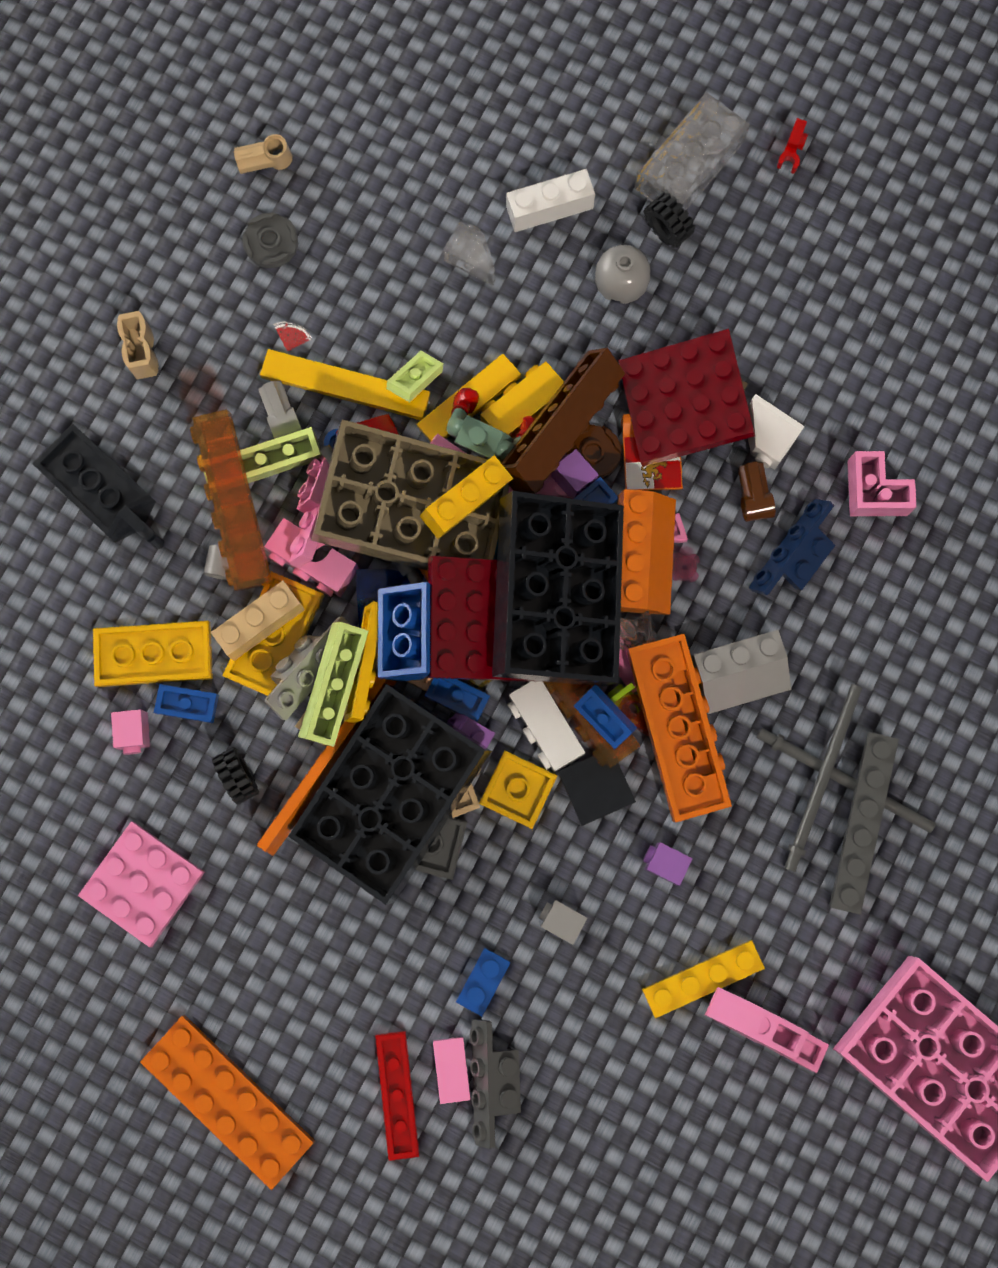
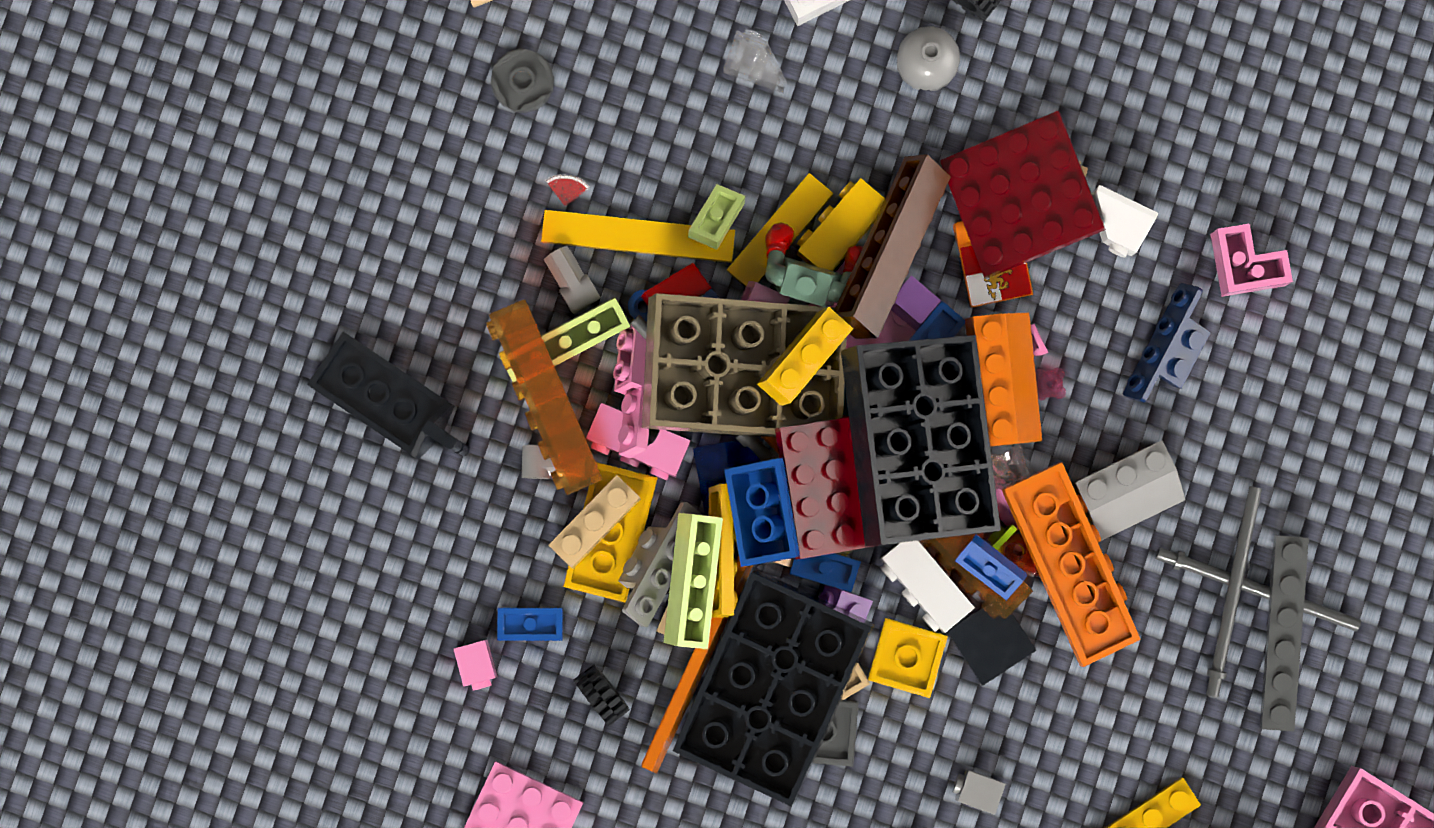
camera: 15 degrees left, 5 degrees up
yellow tile [93,621,213,687] -> none
tan brick [117,311,159,380] -> none
reddish brown tile [566,424,621,479] -> none
medium lavender brick [643,842,693,886] -> none
reddish brown piece [738,462,776,522] -> none

